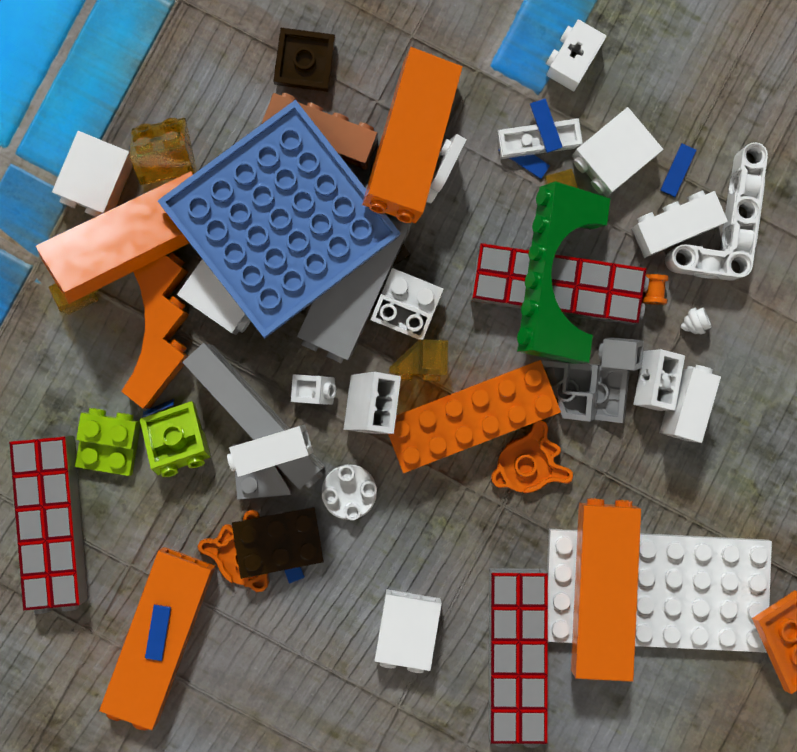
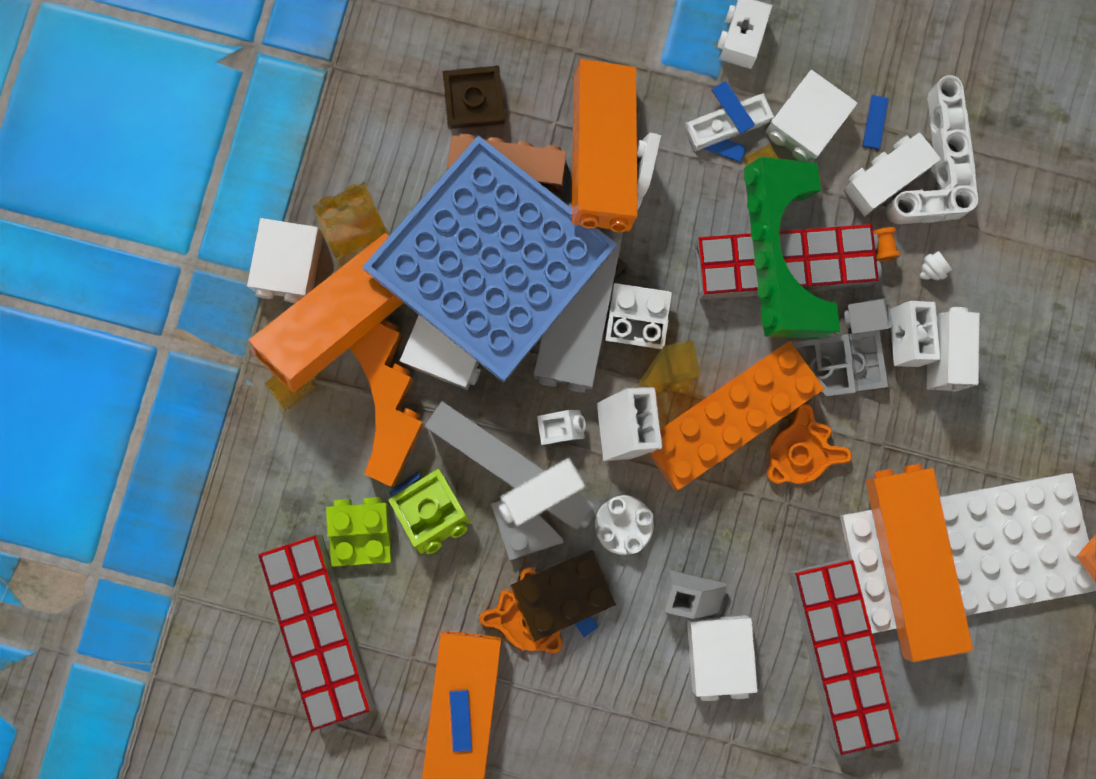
camera: 15 degrees left, 5 degrees down
none -> light grey slope [661,570,727,619]

